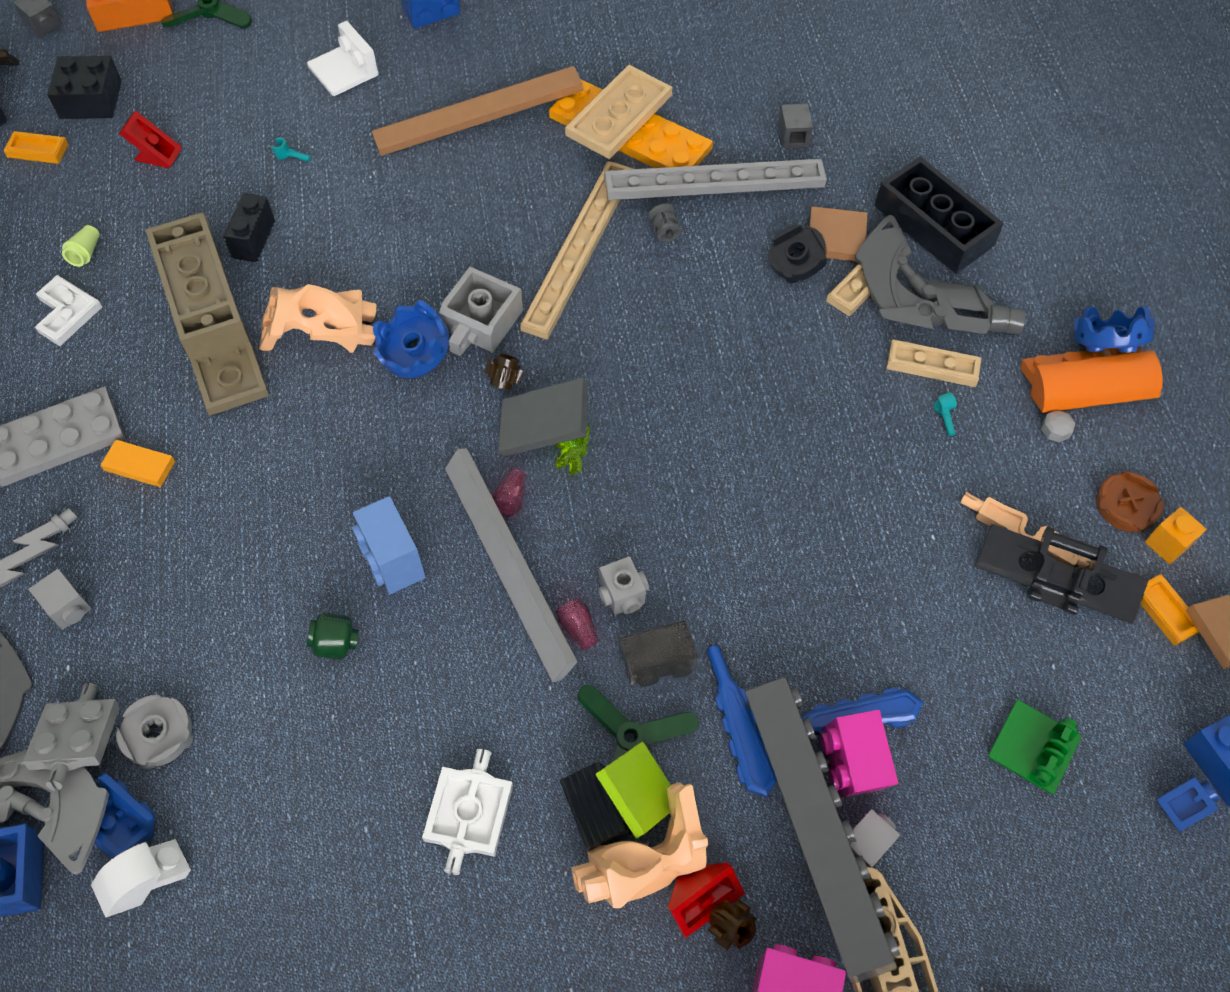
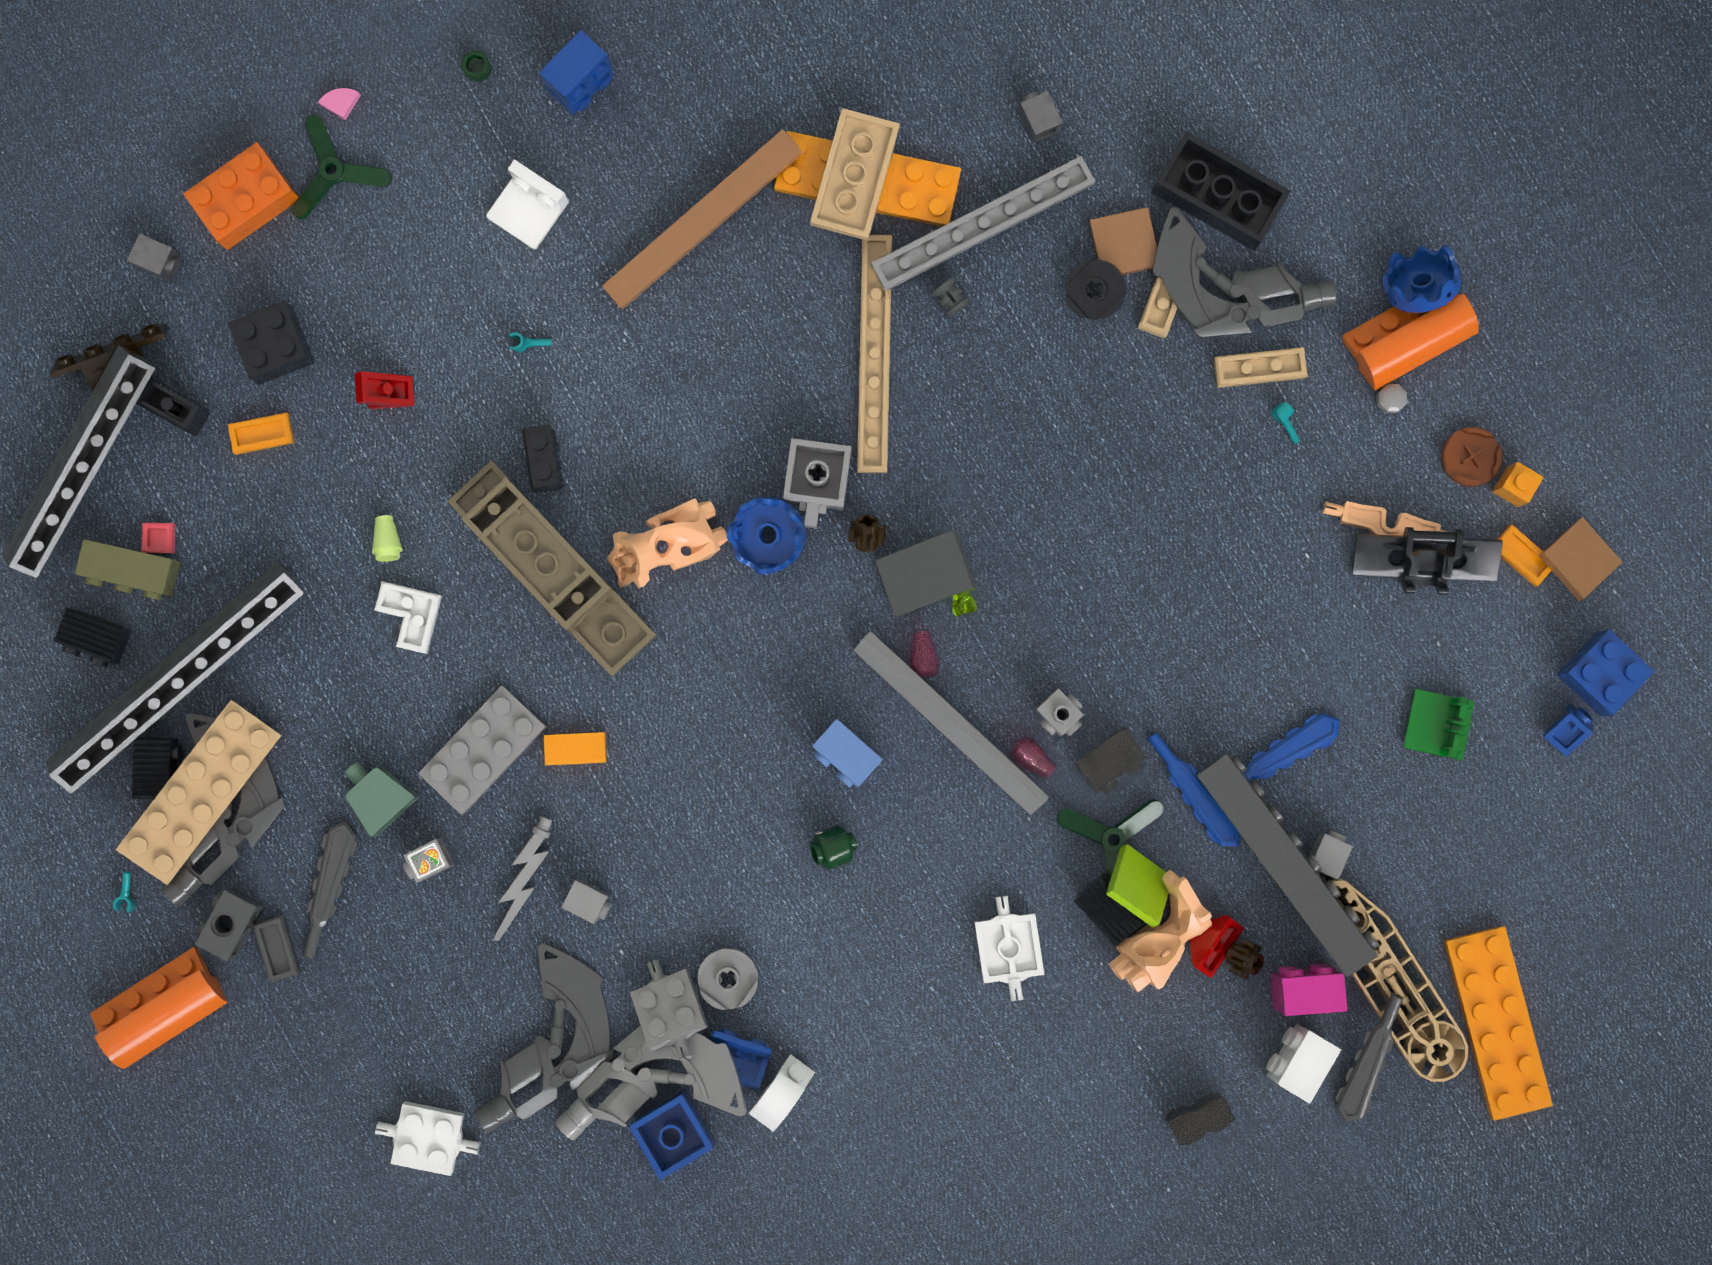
camera: 20 degrees left, 25 degrees up
dark pink brick [819,709,898,798] -> none

